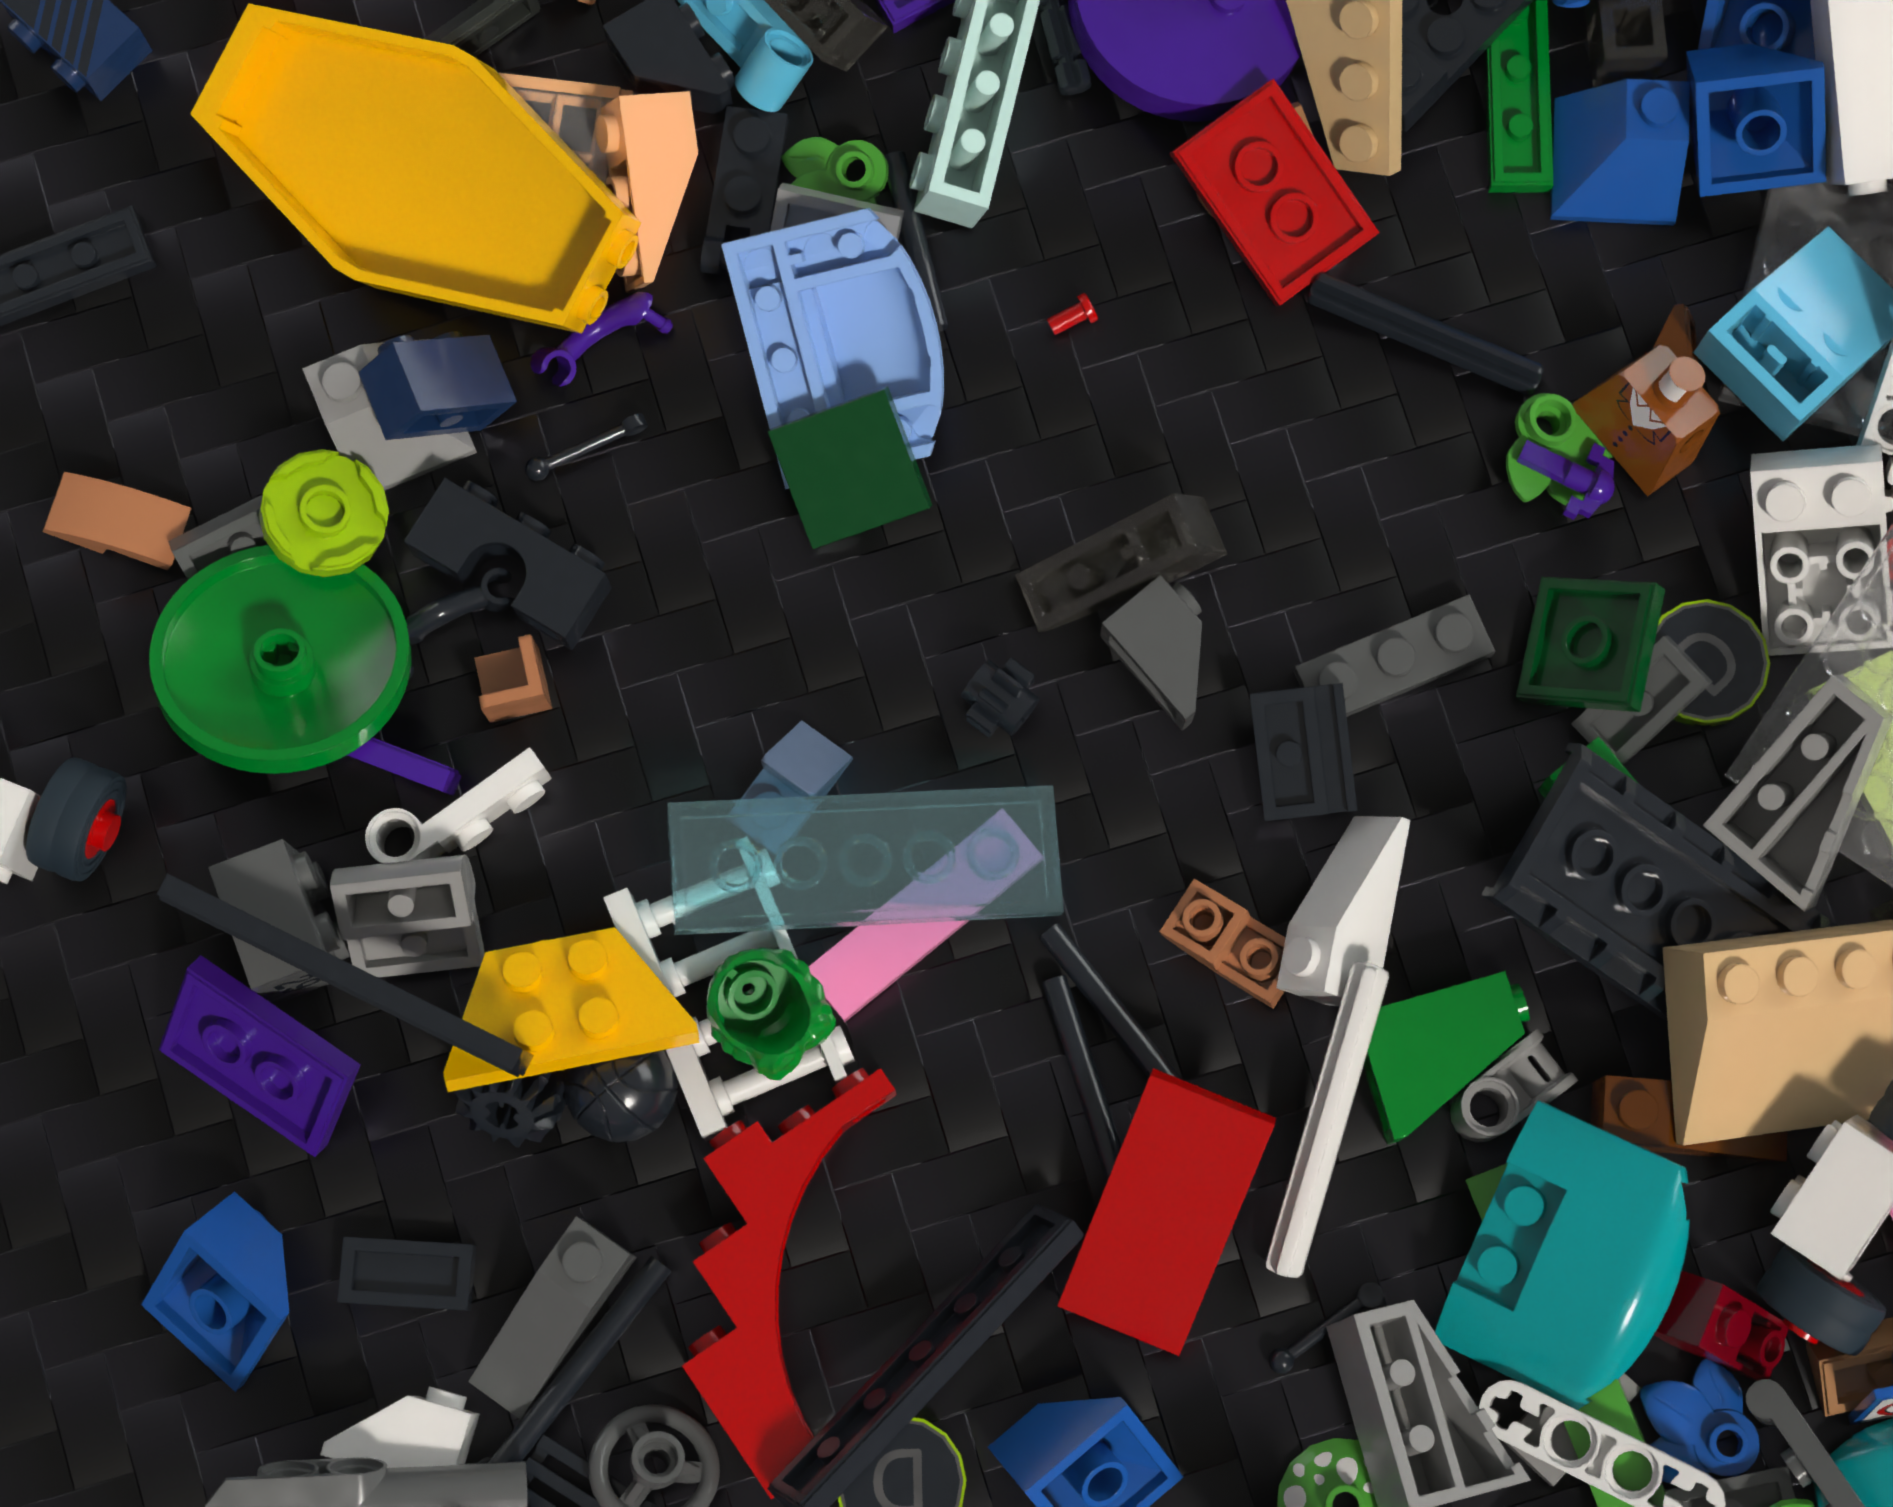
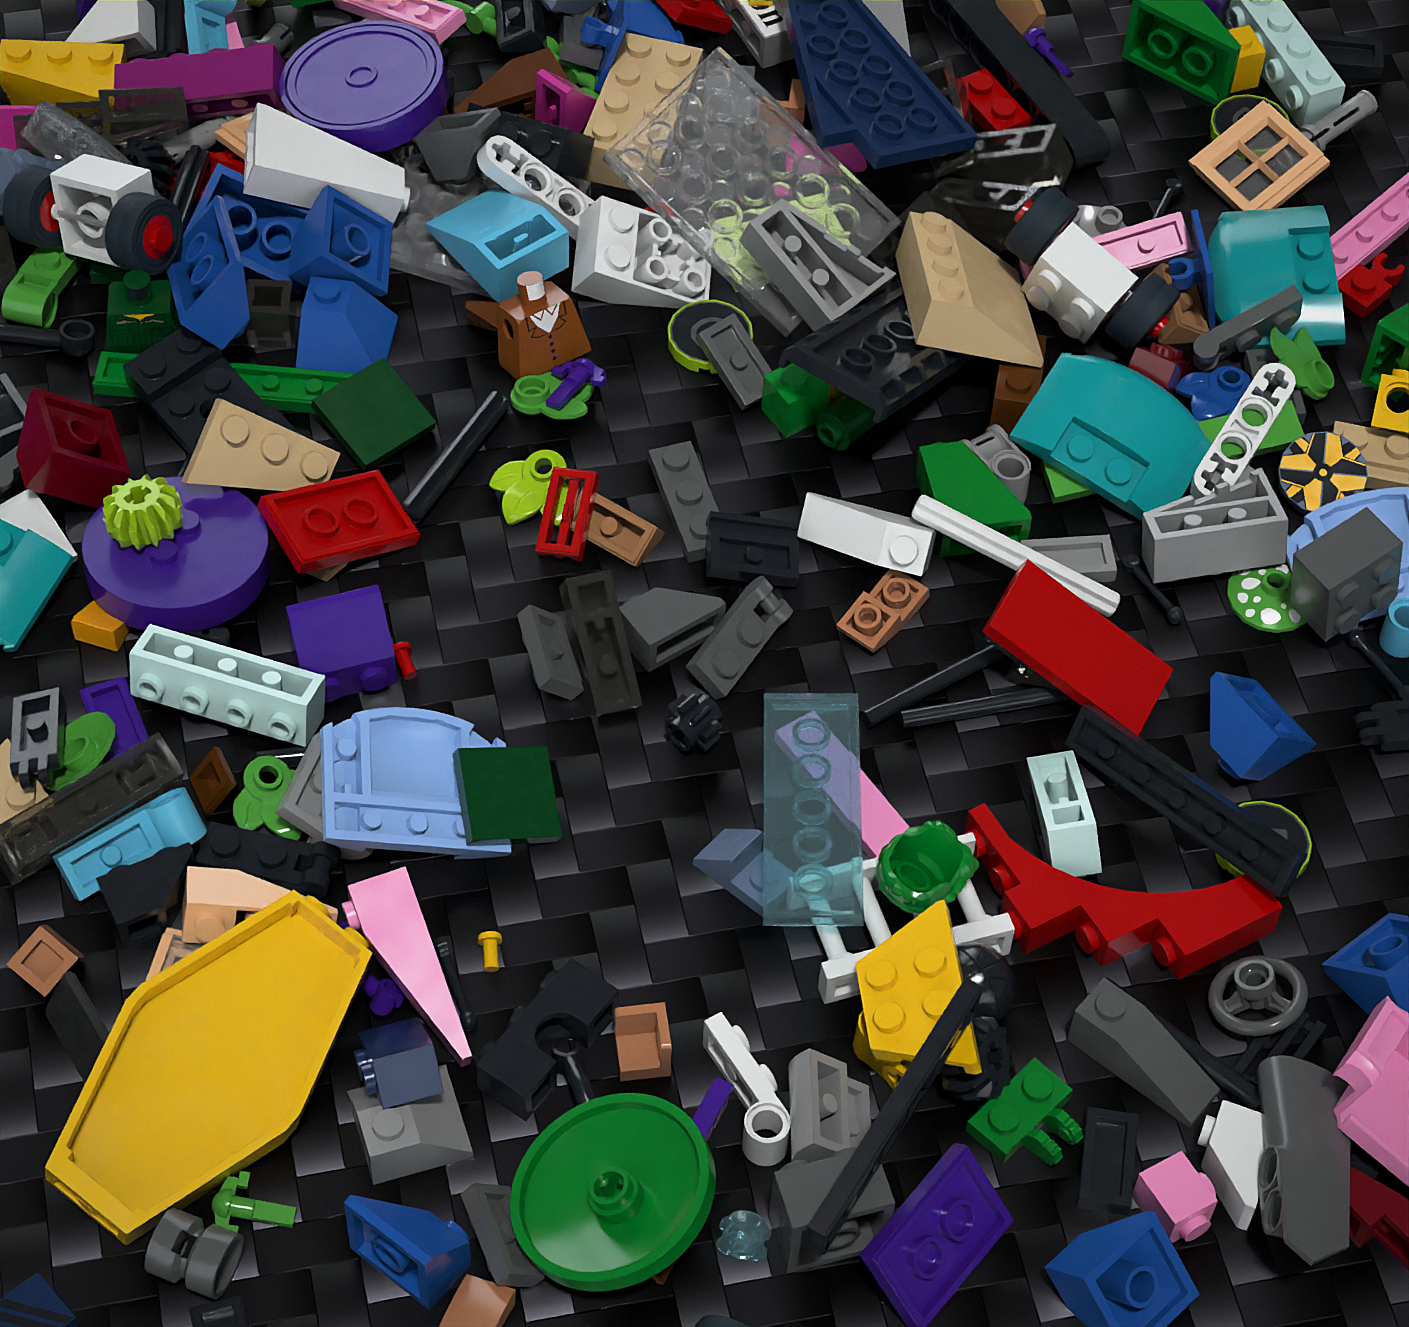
camera: 90 degrees left, 25 degrees down
lime tile [259,449,389,577] -> none
dark green tile [1516,576,1665,712] -> none
none -> dark grey wheel [144,1207,244,1300]
none -> reddish brown slope [189,746,238,815]
none -> bright green piece [211,1170,297,1233]
none -> dark purple slope [286,584,397,703]
none -> dark green tile [311,357,436,473]
none -> bright pink wedge [342,866,472,1067]
none -> blue slope [344,1195,471,1310]
none -> yellow piece [478,931,502,972]
none -> lime plate [489,449,569,527]
none -> dark grey plate [517,604,584,700]
none -> red tile [535,467,600,562]
none -> medium nougat slope [571,488,665,568]
none -> dark grey plate [685,576,793,699]
none -> clear light blue plate [716,1210,771,1261]
none -> green hinge [965,1057,1084,1166]
none -> light grey tile [1020,535,1117,582]
none -> light aqua slope [1027,750,1102,879]
none -> bright pink brick [1132,1151,1218,1243]

